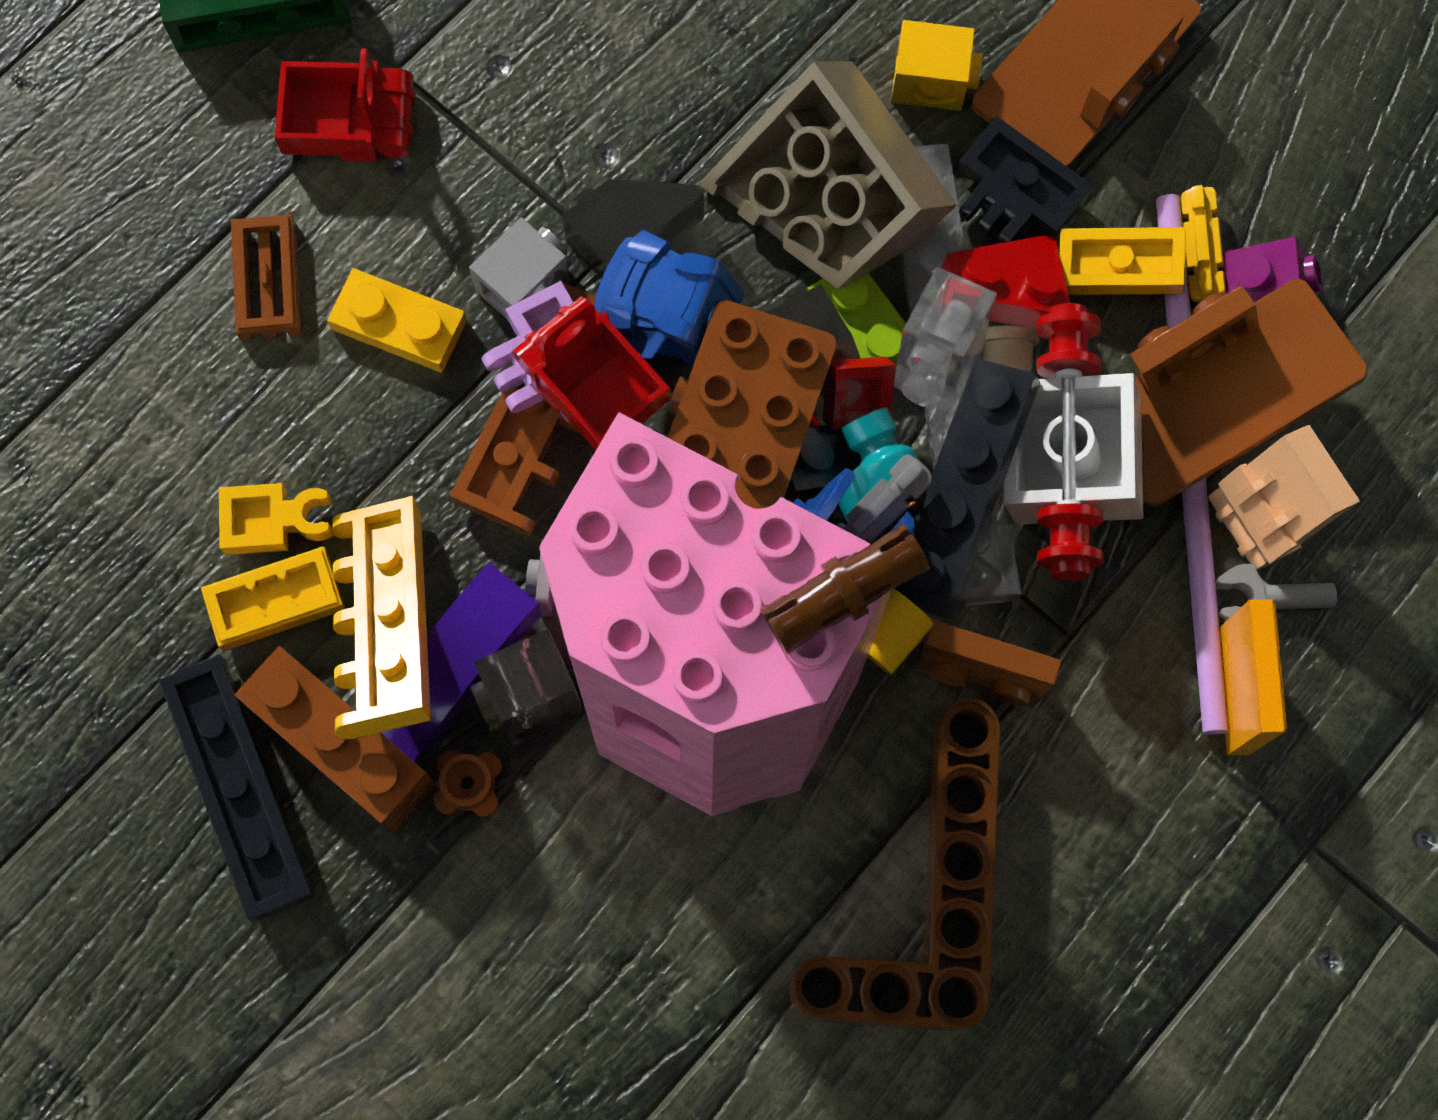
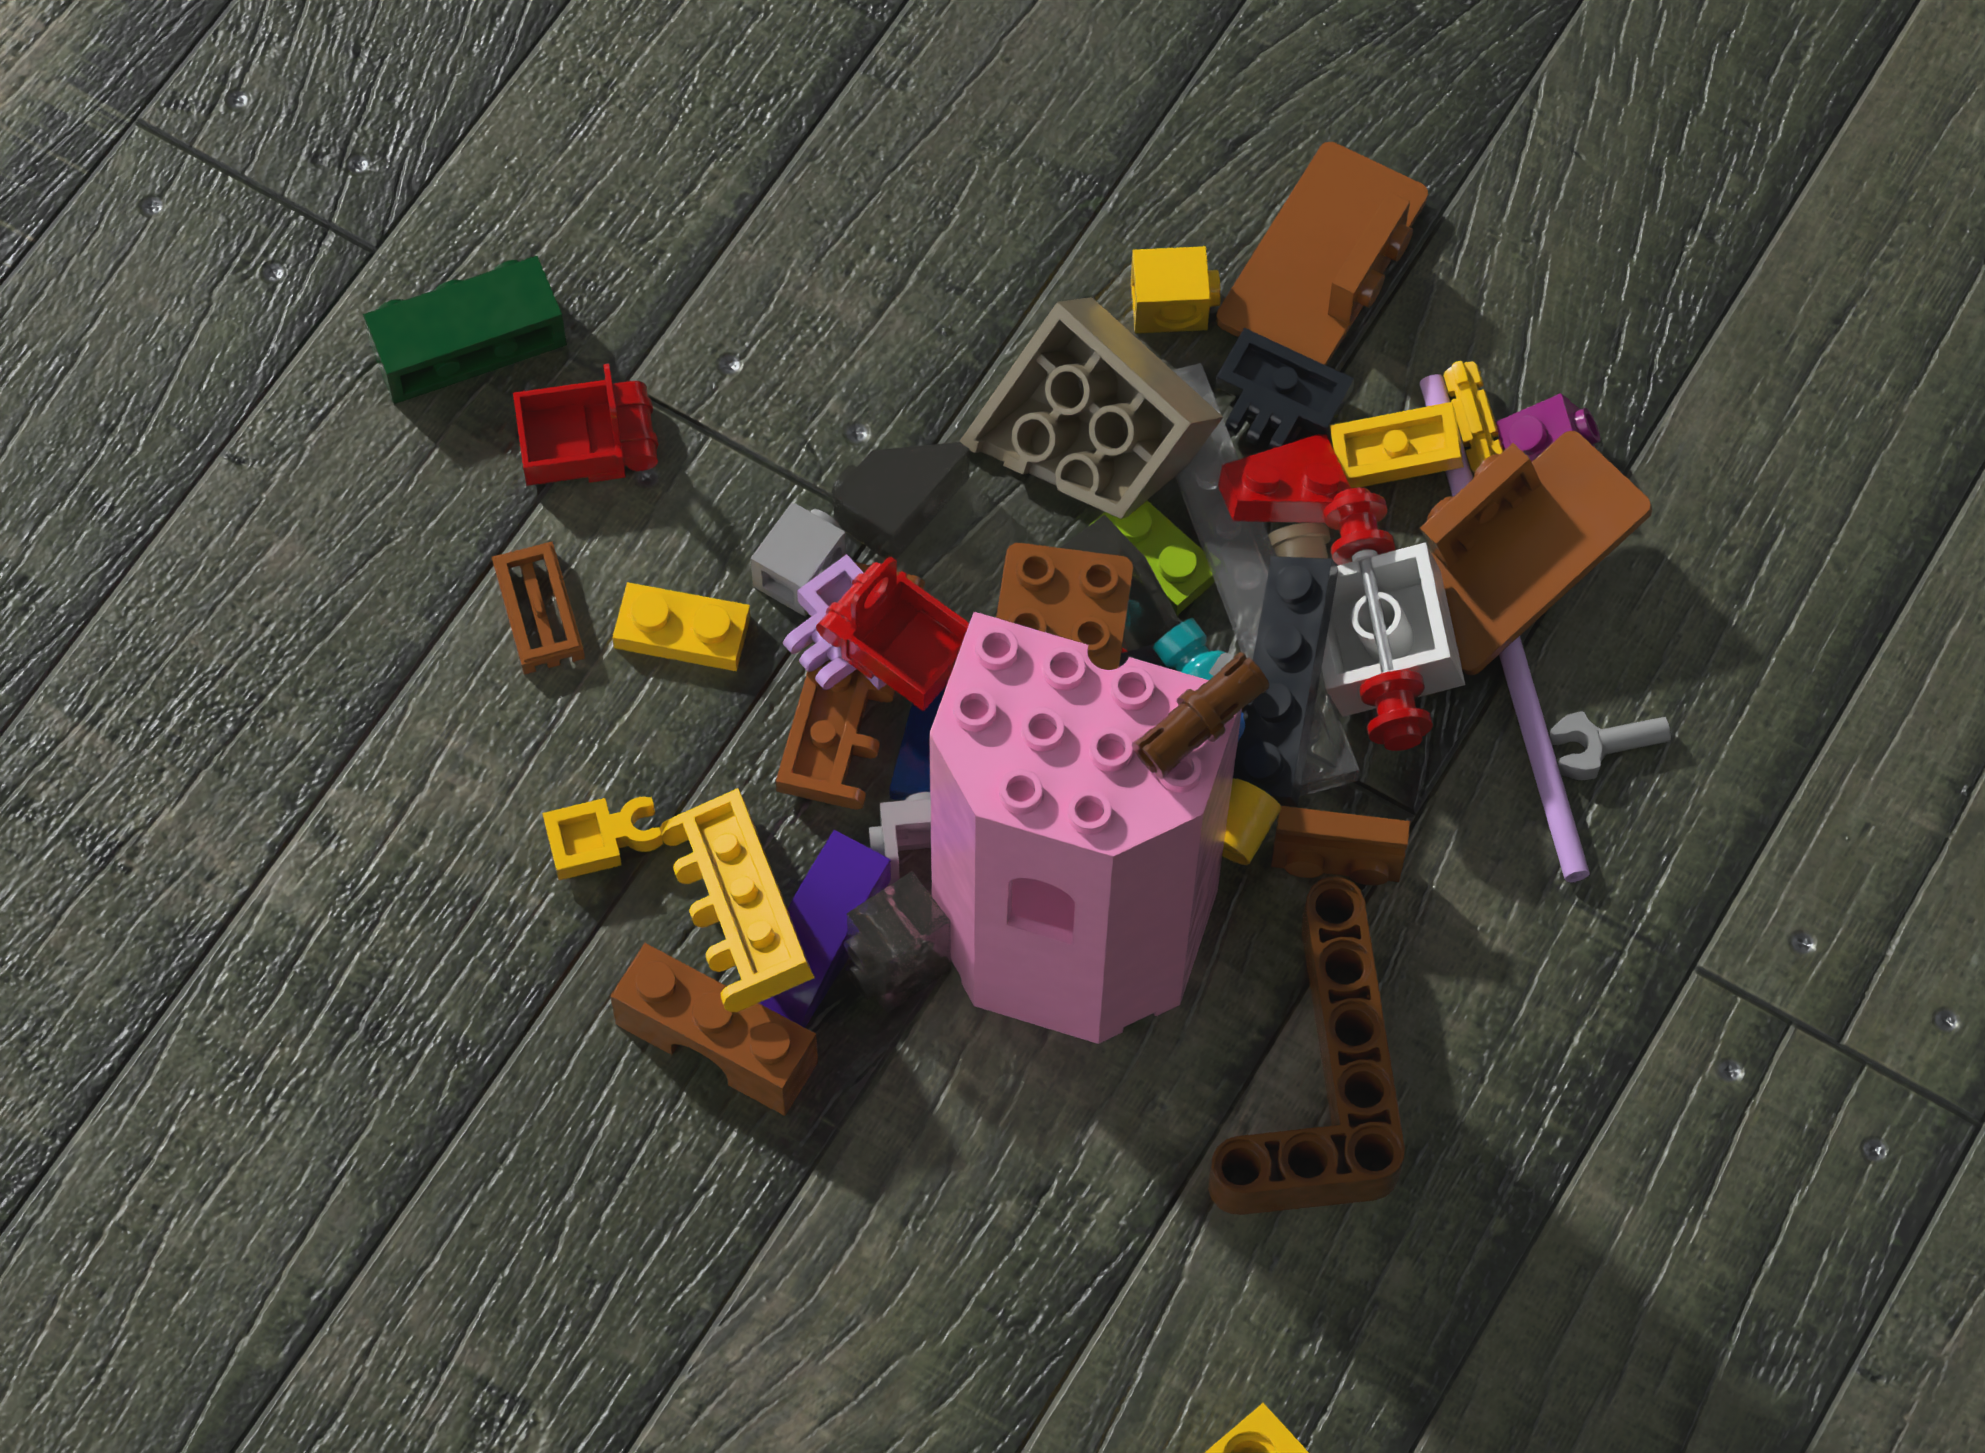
camera: 10 degrees left, 10 degrees down
black plate [158,654,315,923] -> none
yellow plate [201,546,346,651] -> none
dark orange plate [433,750,502,817] -> none
blue piece [594,229,744,367] -> none
red plate [822,357,896,429] -> none
clear brick [894,267,997,413] -> none
light nougat piece [1208,425,1360,571] -> none
light orange tile [1220,599,1287,755] -> none

